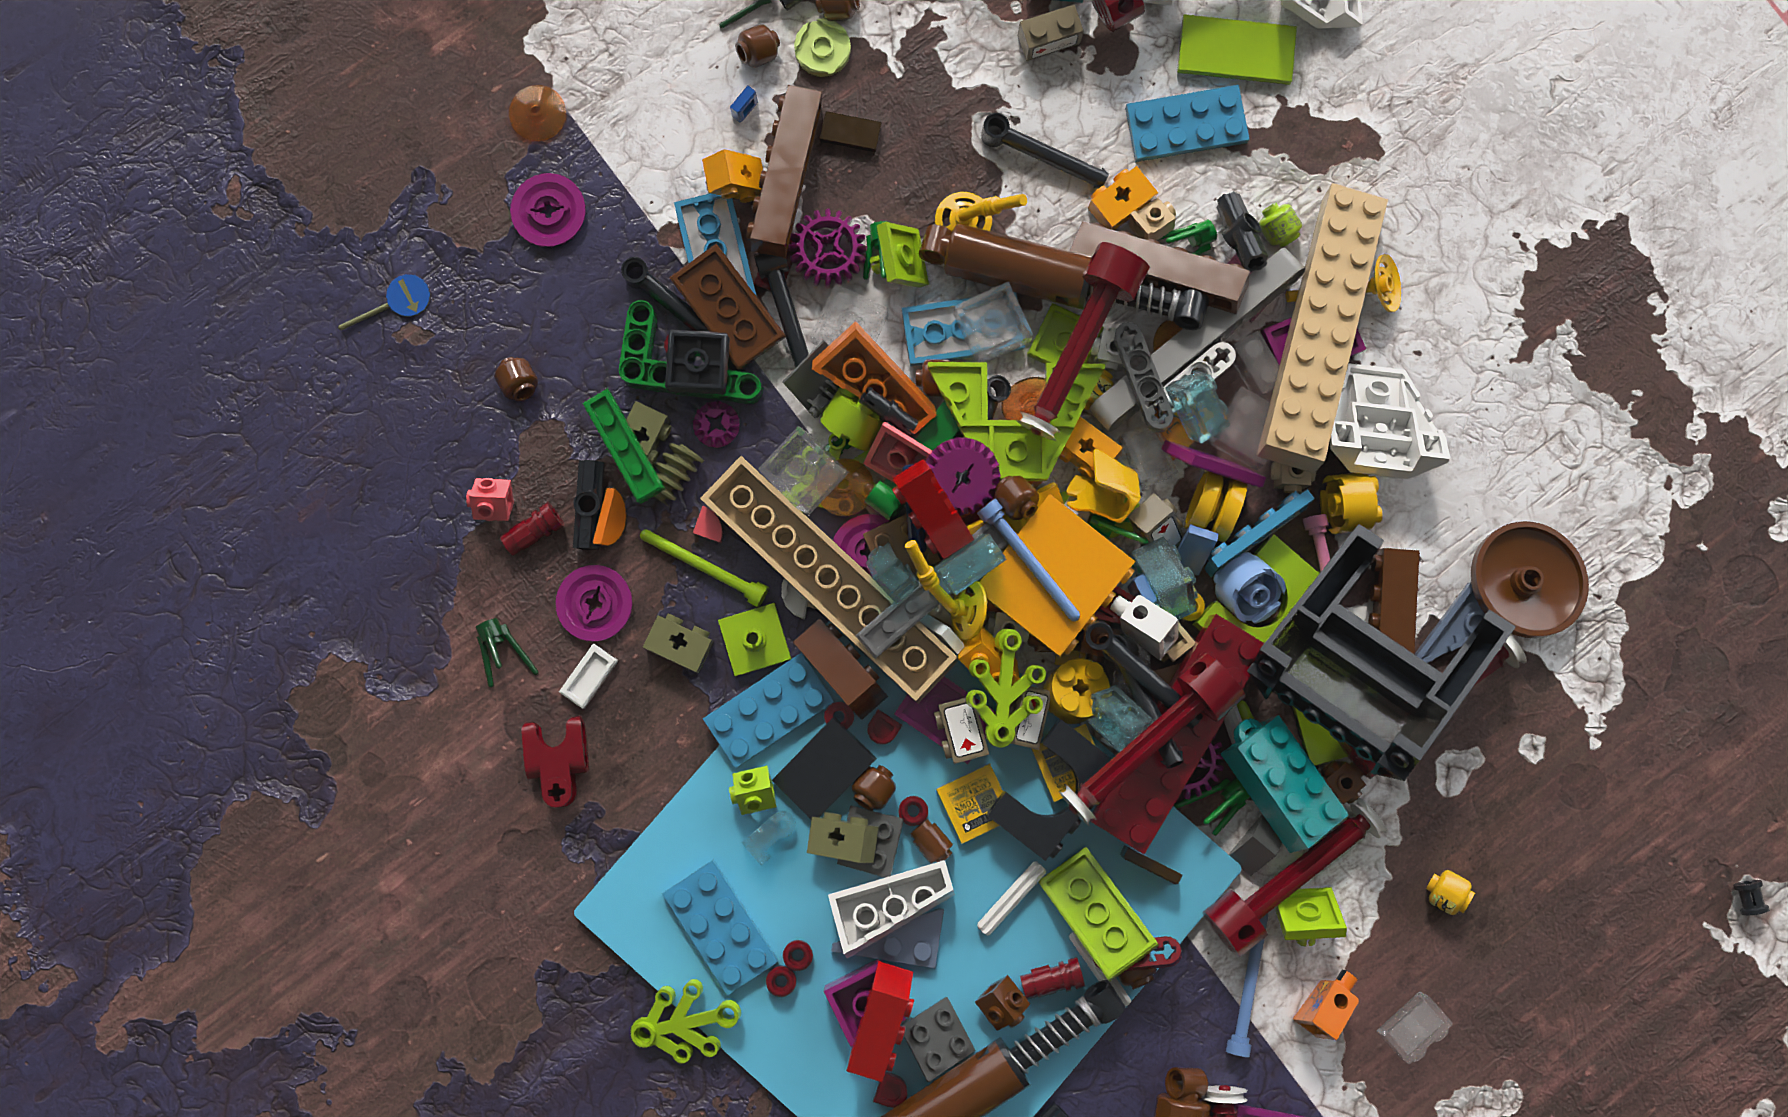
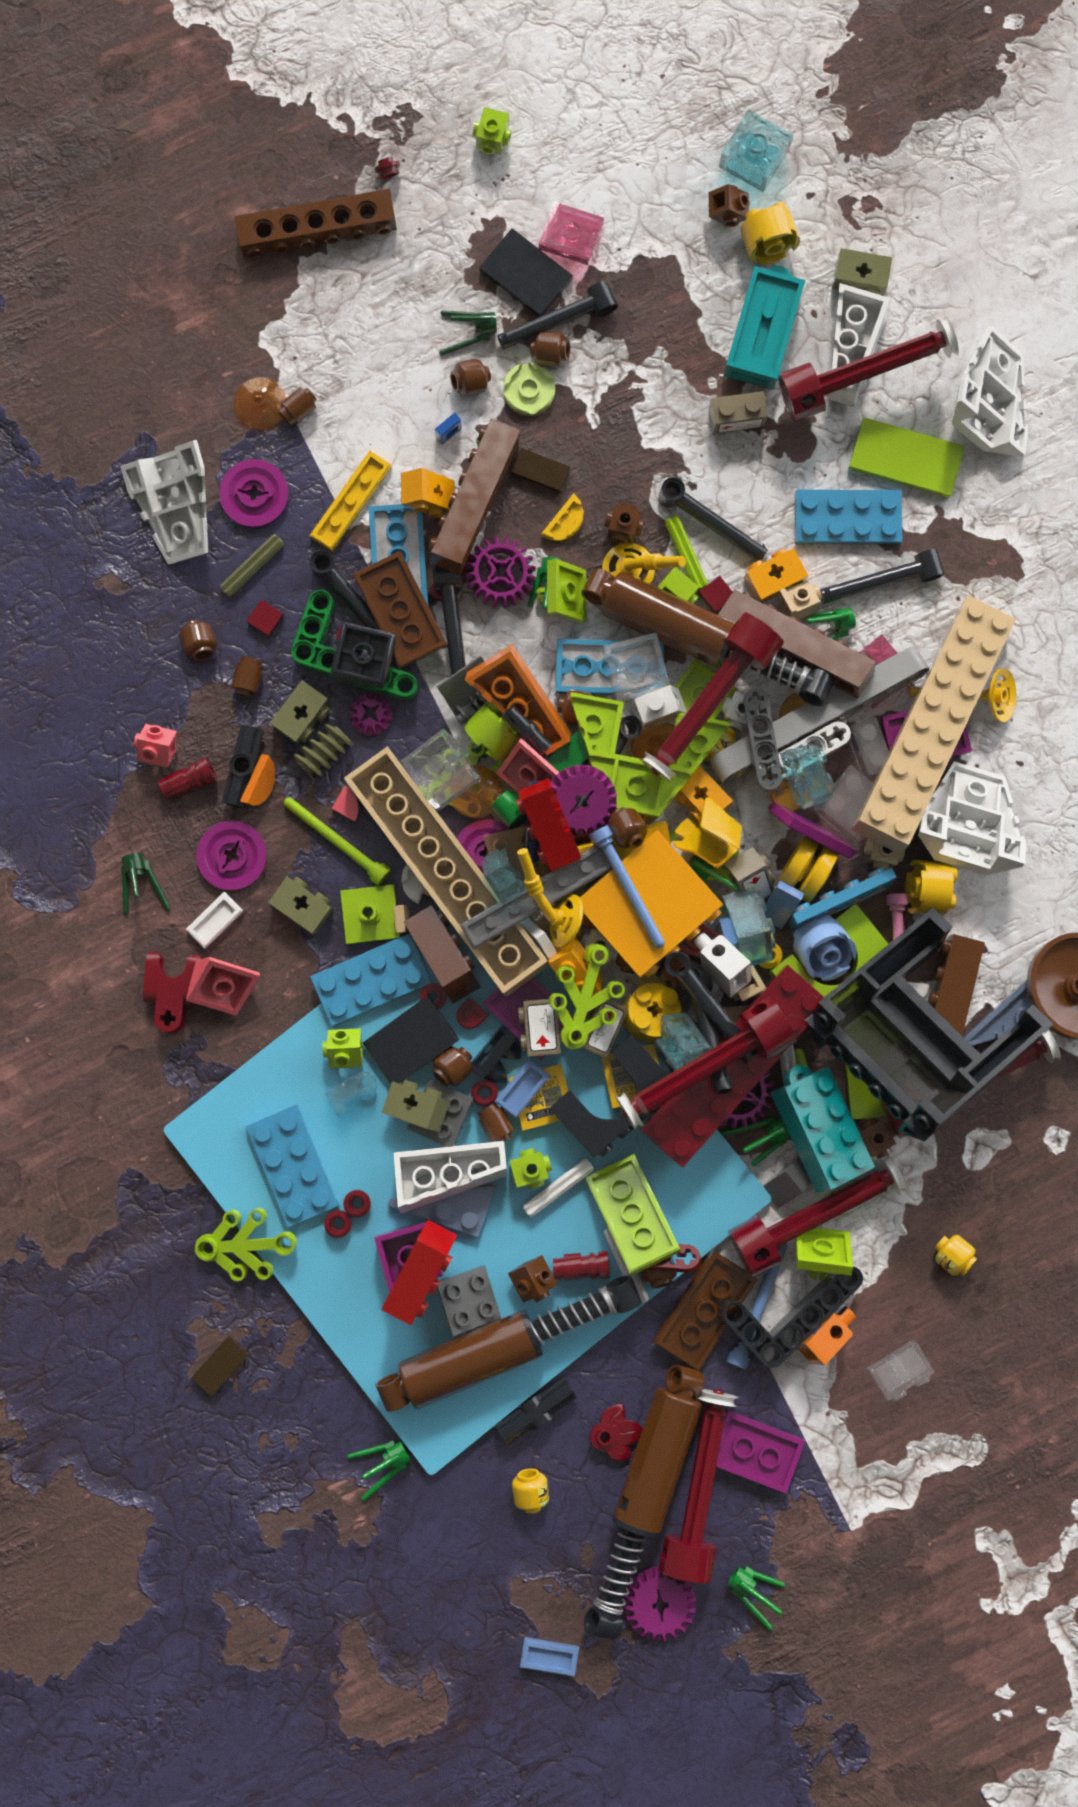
camera: 10 degrees right, 0 degrees up
blue piece [338,274,431,330] -> none
green tile [582,388,665,504] -> none
dark red tile [873,1072,907,1108] -> none
clear light blue hinge [934,533,1007,595] -> none
dark brown tile [1120,845,1183,885] -> none
black piece [1216,191,1268,272] -> none
lime head [1259,202,1302,248] -> none
none -> white wedge [120,440,208,565]
none -> coral slope [186,957,260,1016]
none -> olive axle [220,534,284,597]
none -> reddish brown brick [231,656,263,698]
none -> dark red tile [246,600,284,637]
none -> reddish brown brick [277,387,317,426]
none -> yellow tile [309,450,392,552]
none -> tan tile [393,905,411,934]
none -> black tile [471,1025,521,1083]
none -> medium blue tile [495,1059,550,1118]
none -> lime brick [509,1148,552,1189]
none -> yellow tile [541,493,584,542]
none -> reddish brown brick [604,503,644,544]
none -> white torso [631,685,687,731]
none -> reddish brown tile [652,1249,758,1371]
none -> lime brick [658,567,699,604]
none -> lime axle [665,516,708,590]
none -> dark red tile [698,575,733,613]
none -> black beam [717,1266,863,1368]
none -> black piece [819,549,945,604]

